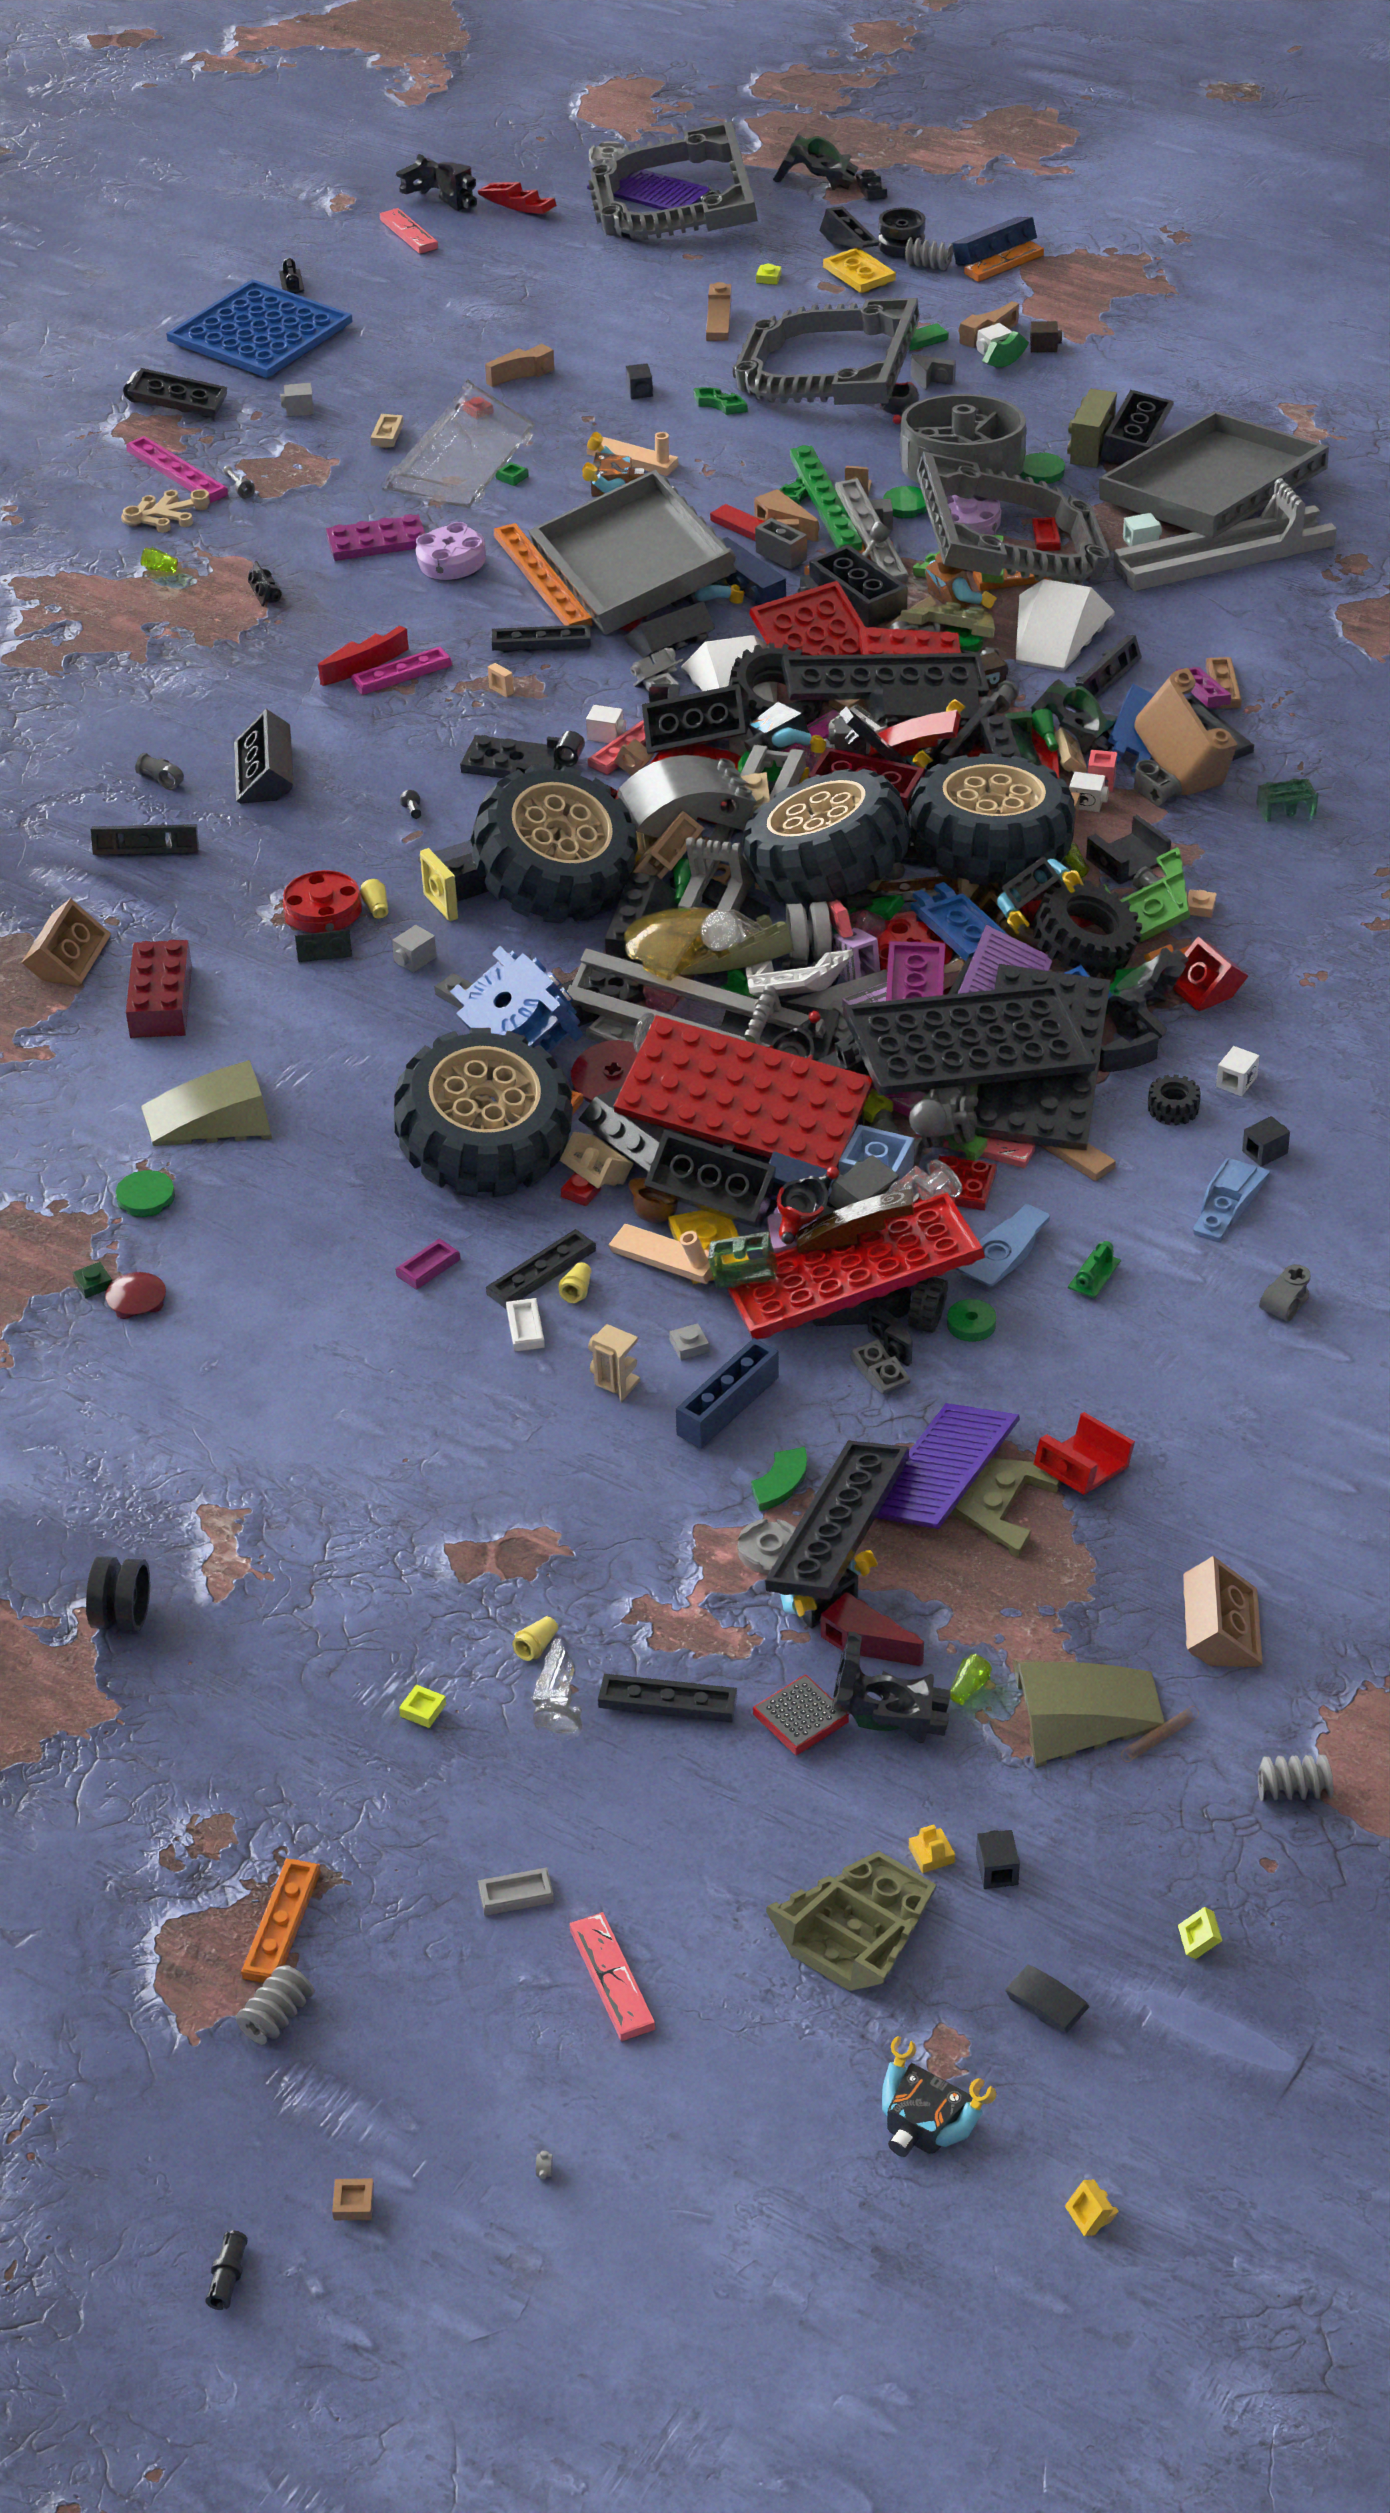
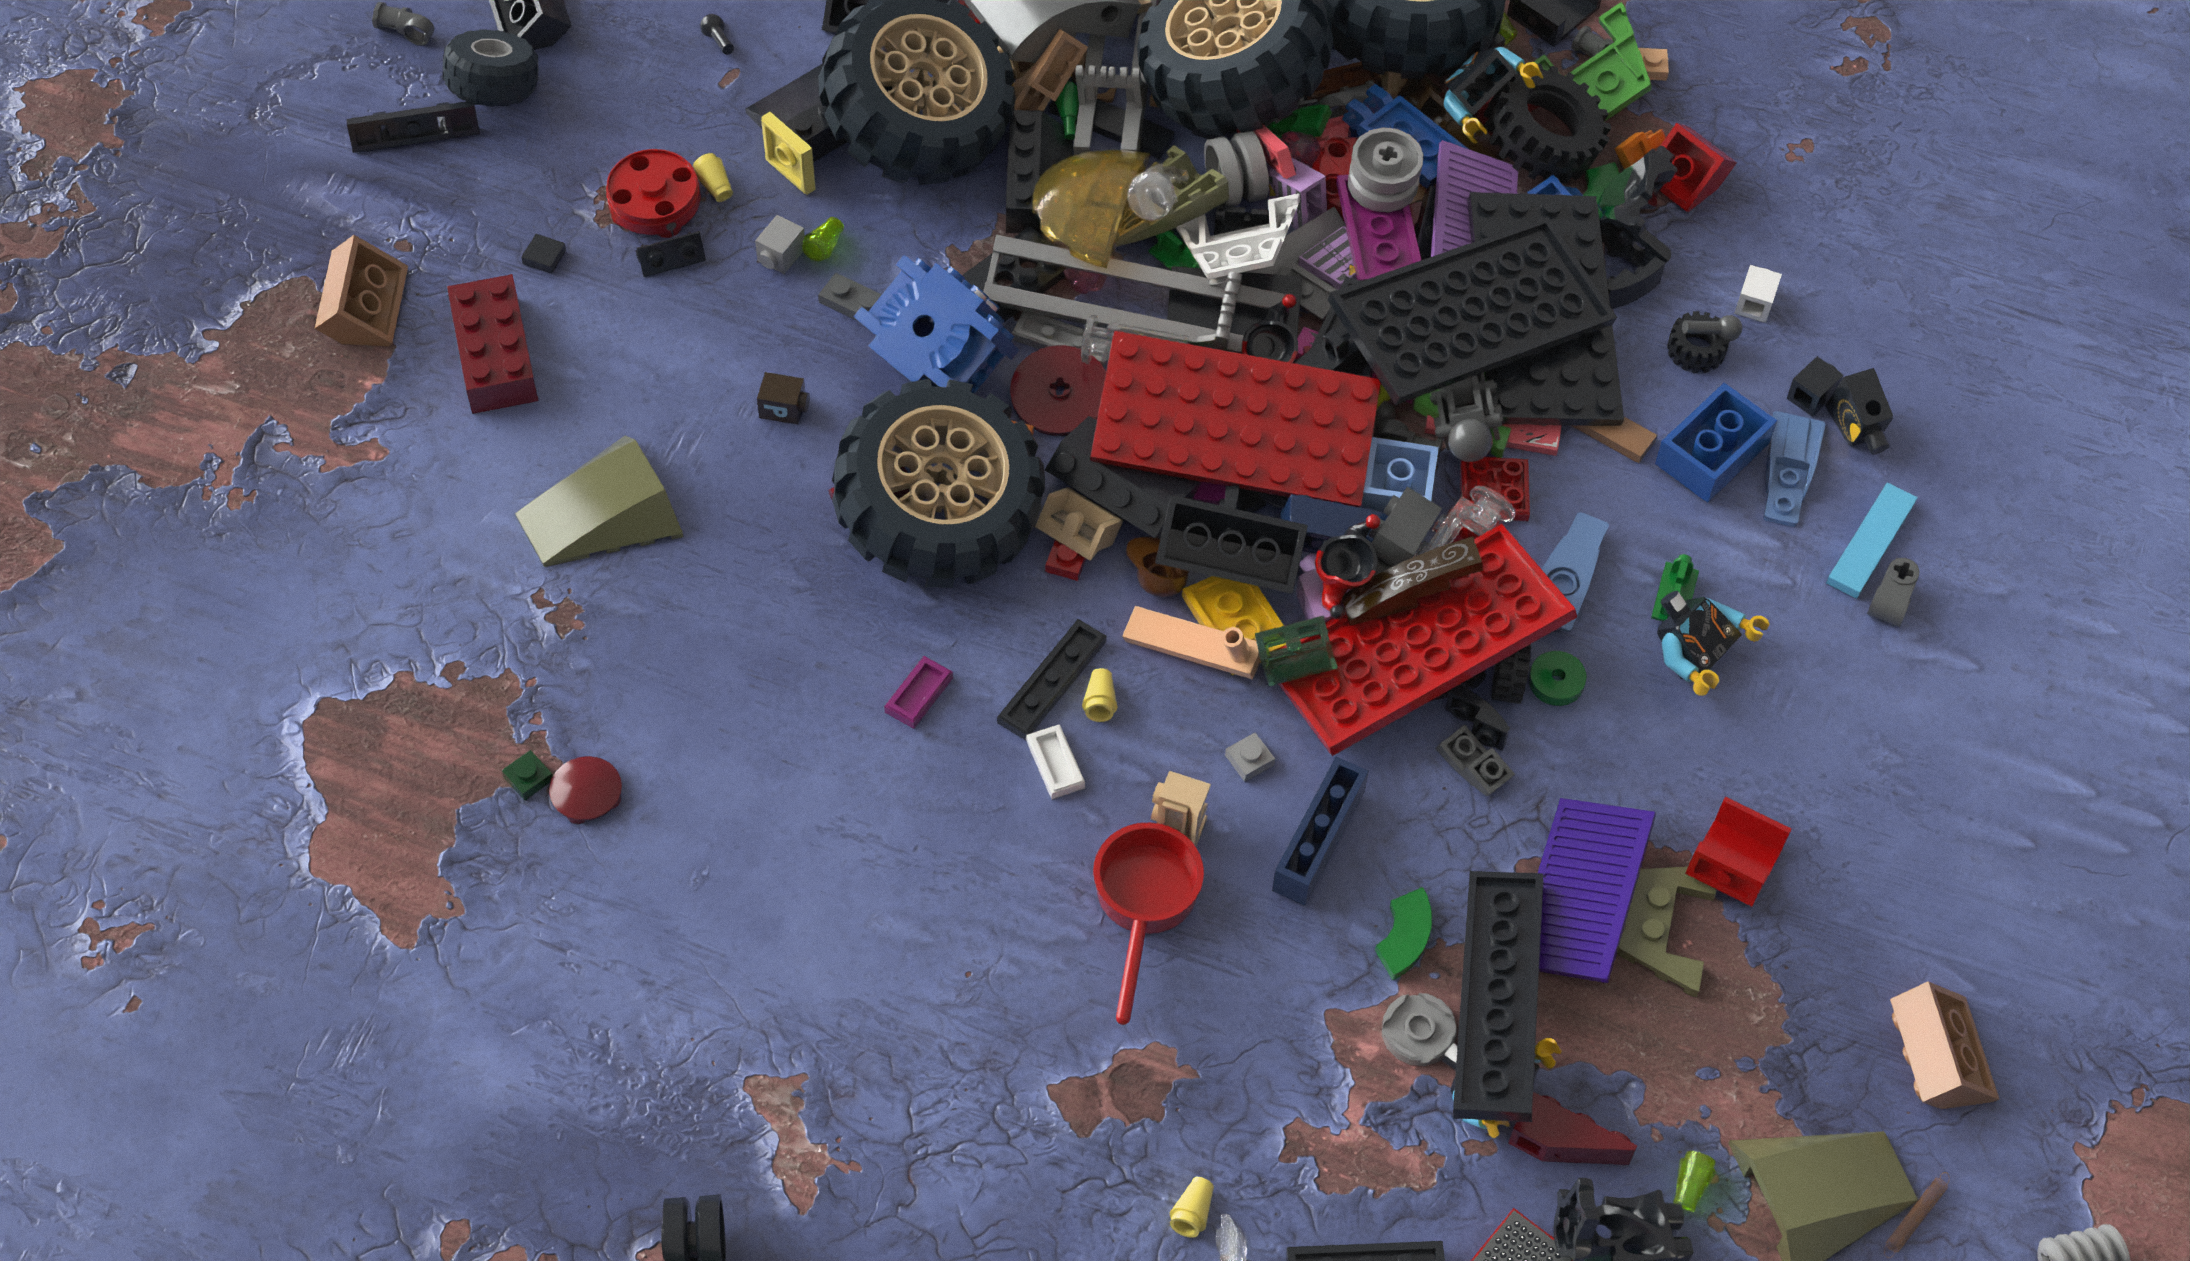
camera: 15 degrees left, 15 degrees up
green tile [115,1170,175,1217] -> none
none -> black wheel [443,29,539,107]
none -> black tile [521,234,566,274]
none -> dark brown brick [757,372,810,425]
none -> clear neon green cone [802,217,844,262]
none -> red piece [1093,822,1204,1025]
none -> light grey wheel [1348,127,1423,212]
none -> blue brick [1655,383,1777,503]
none -> torso [1657,591,1770,696]
none -> dark grey bar [1682,315,1743,341]
none -> black torso [1825,368,1893,455]
none -> medium azure tile [1826,482,1918,599]

